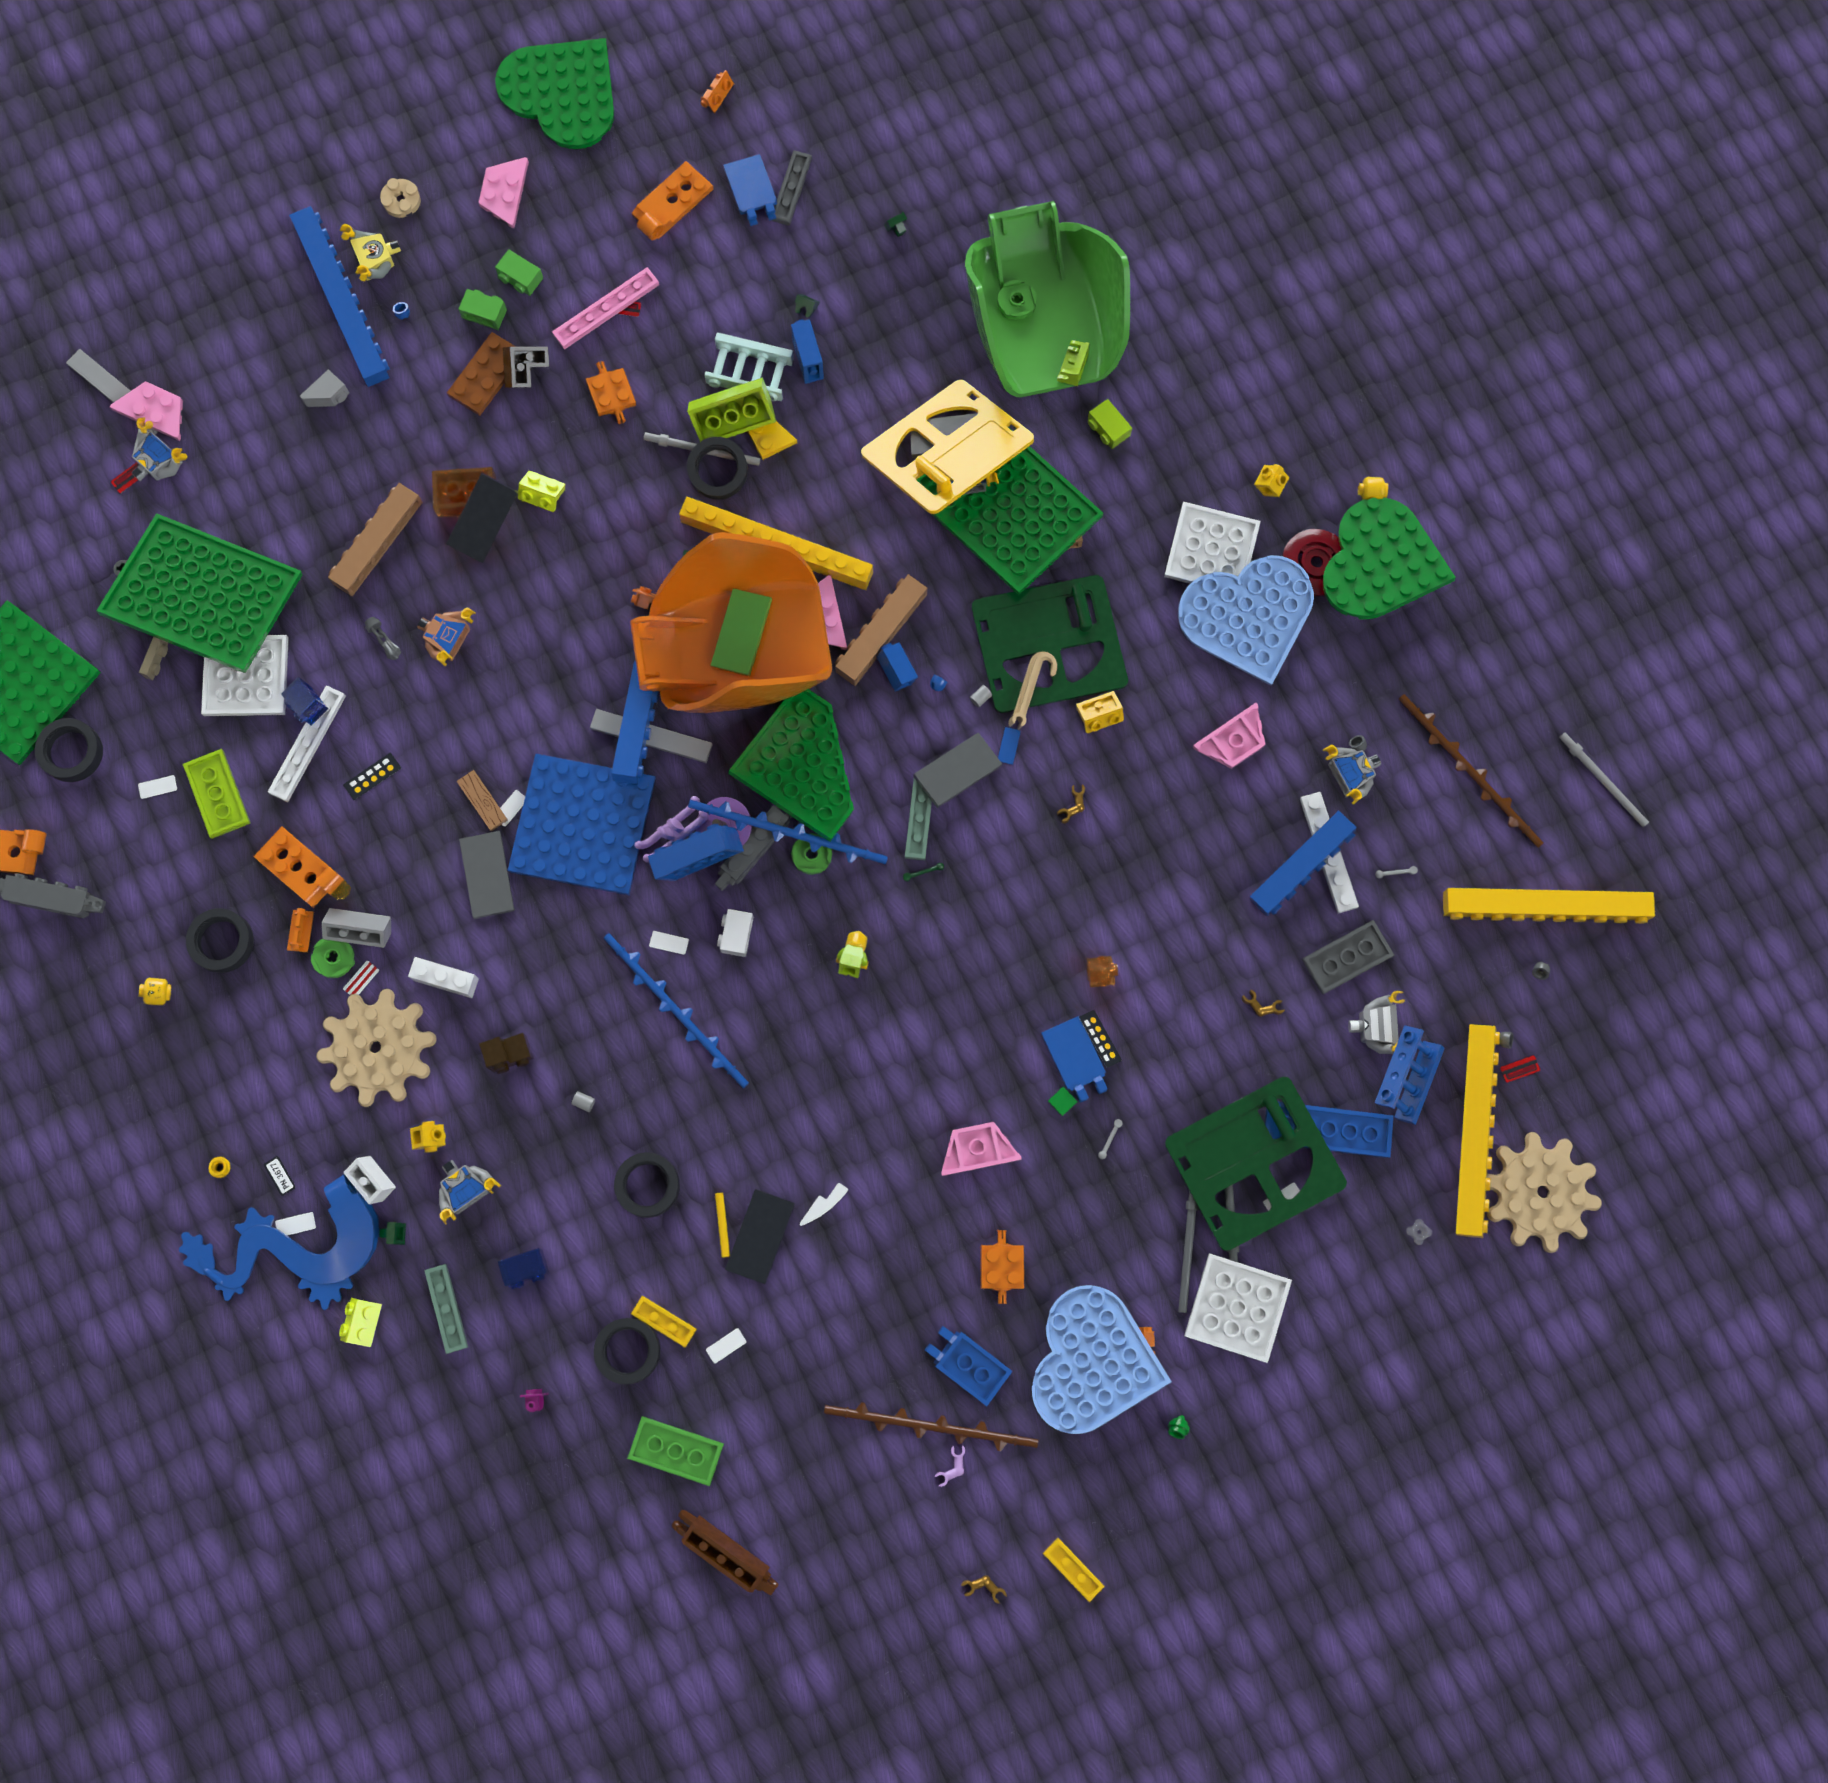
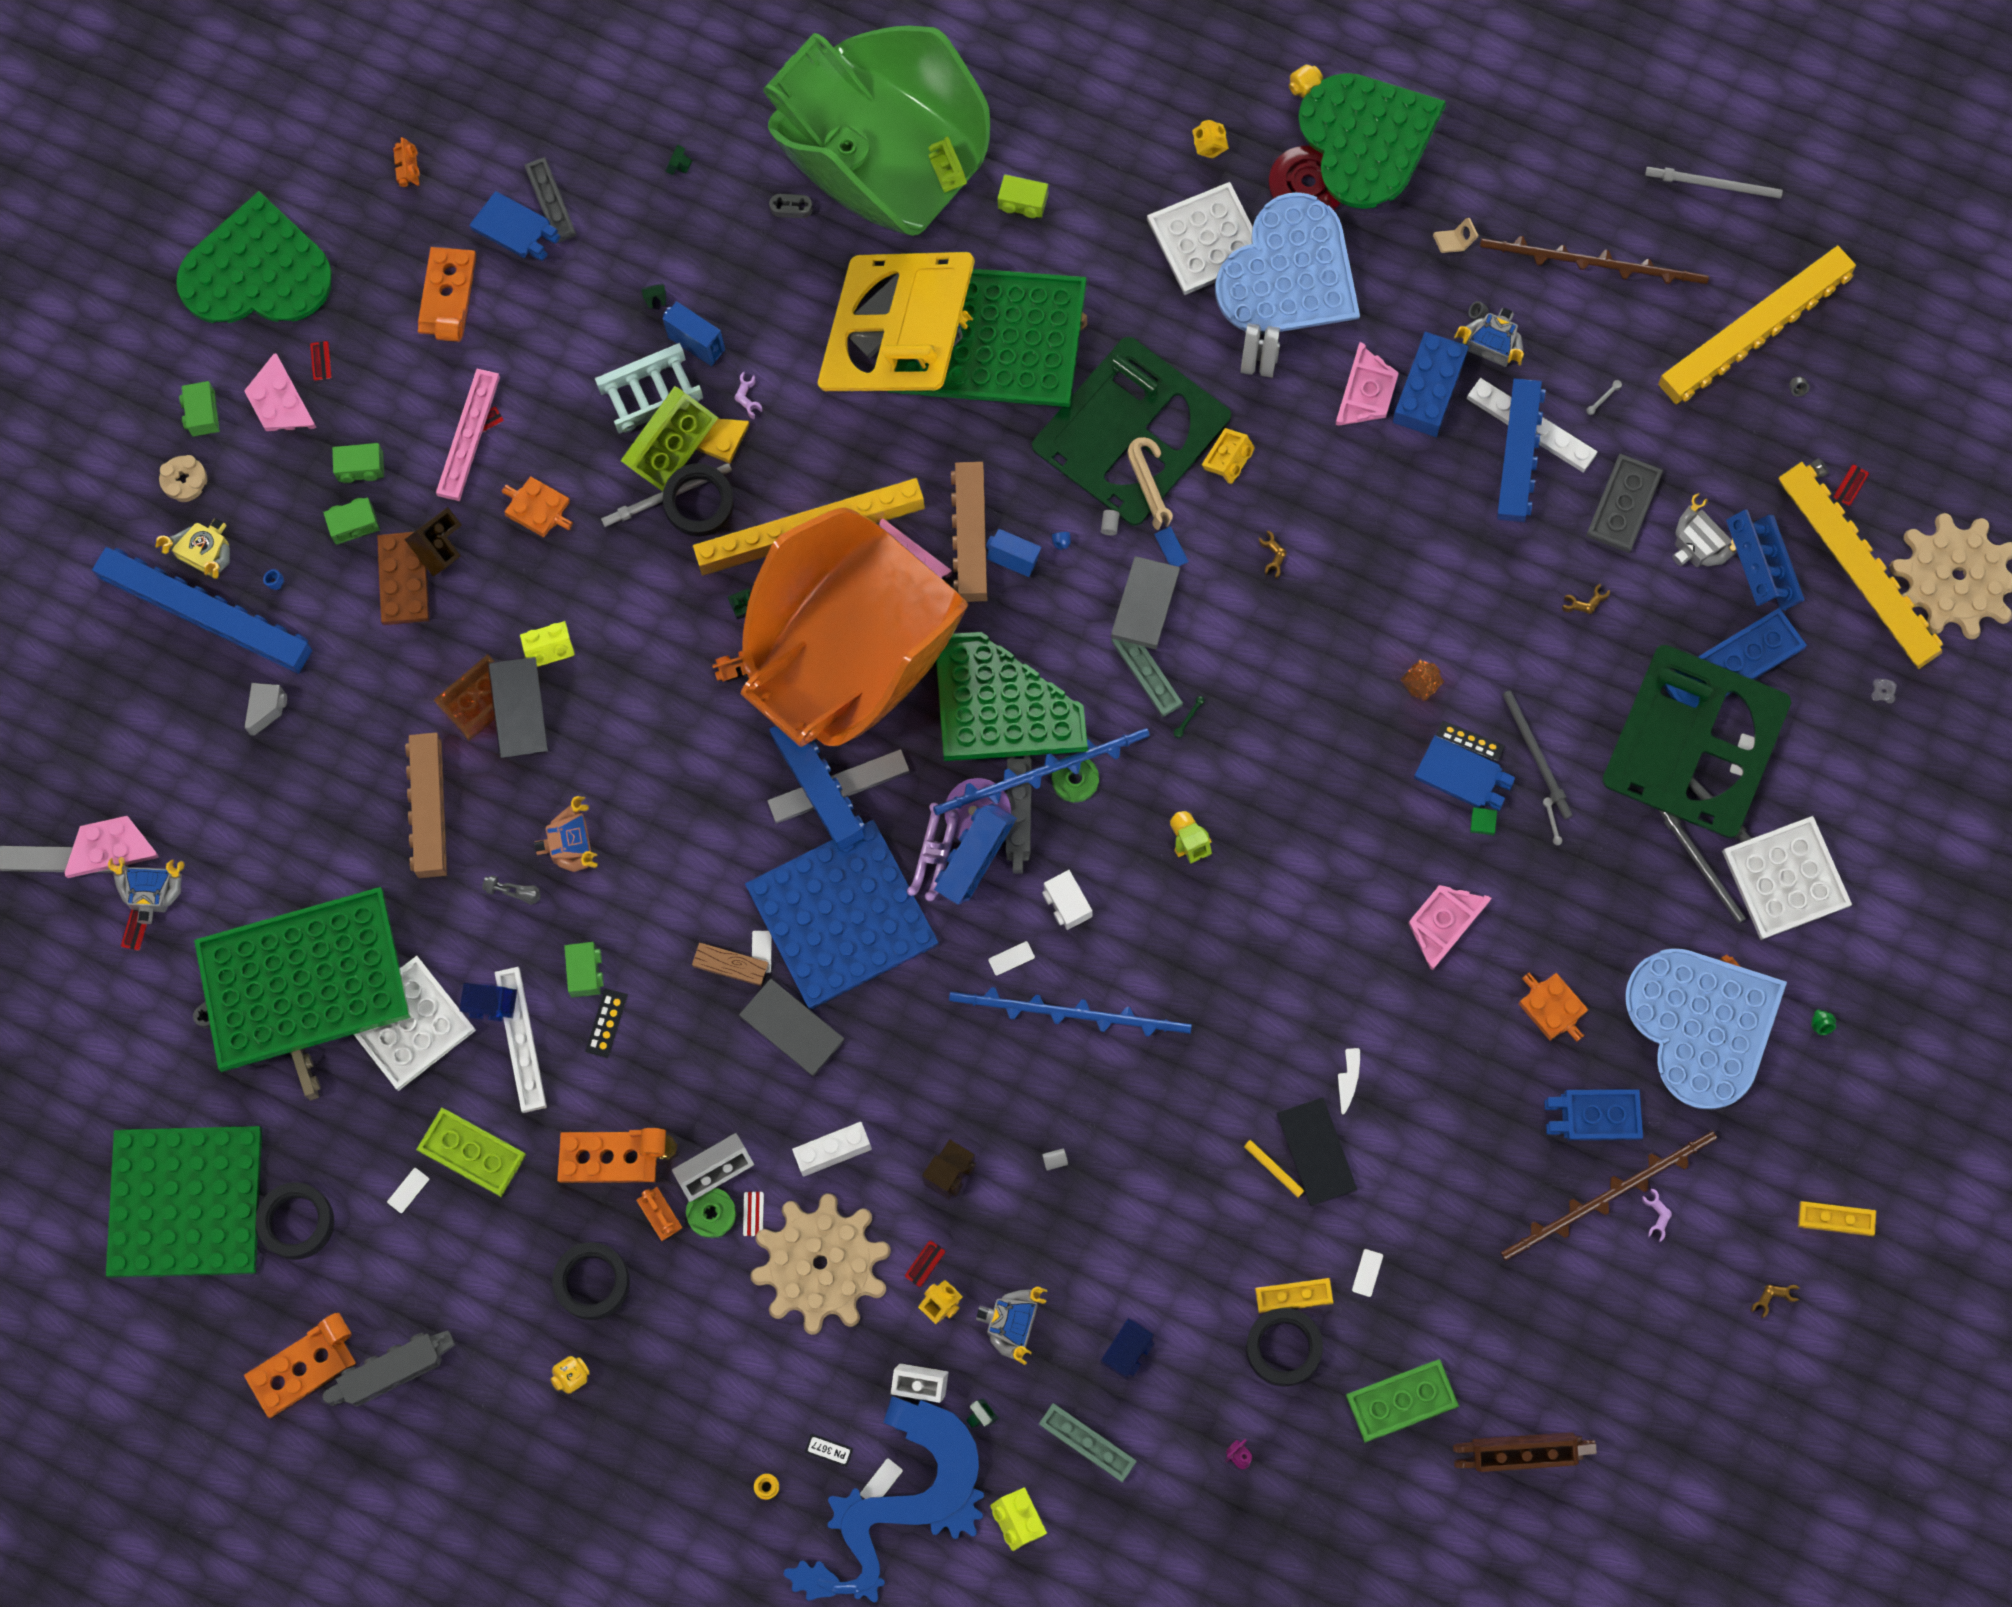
camera: 30 degrees left, 5 degrees down
black tyre [614,1152,680,1218] -> none
bright green tile [711,589,772,676] -> none
none -> bright green brick [179,381,220,437]
none -> sticker [310,341,332,380]
none -> bright green brick [564,942,604,998]
none -> lavender arm [734,372,762,419]
none -> dark grey beam [769,194,813,218]
none -> sticker [905,1241,945,1287]
none -> light grey wheel [1240,323,1280,378]
none -> blue brick [1393,332,1469,437]
none -> tan bracket [1433,218,1478,253]
none -> dark grey bar [1502,691,1573,820]

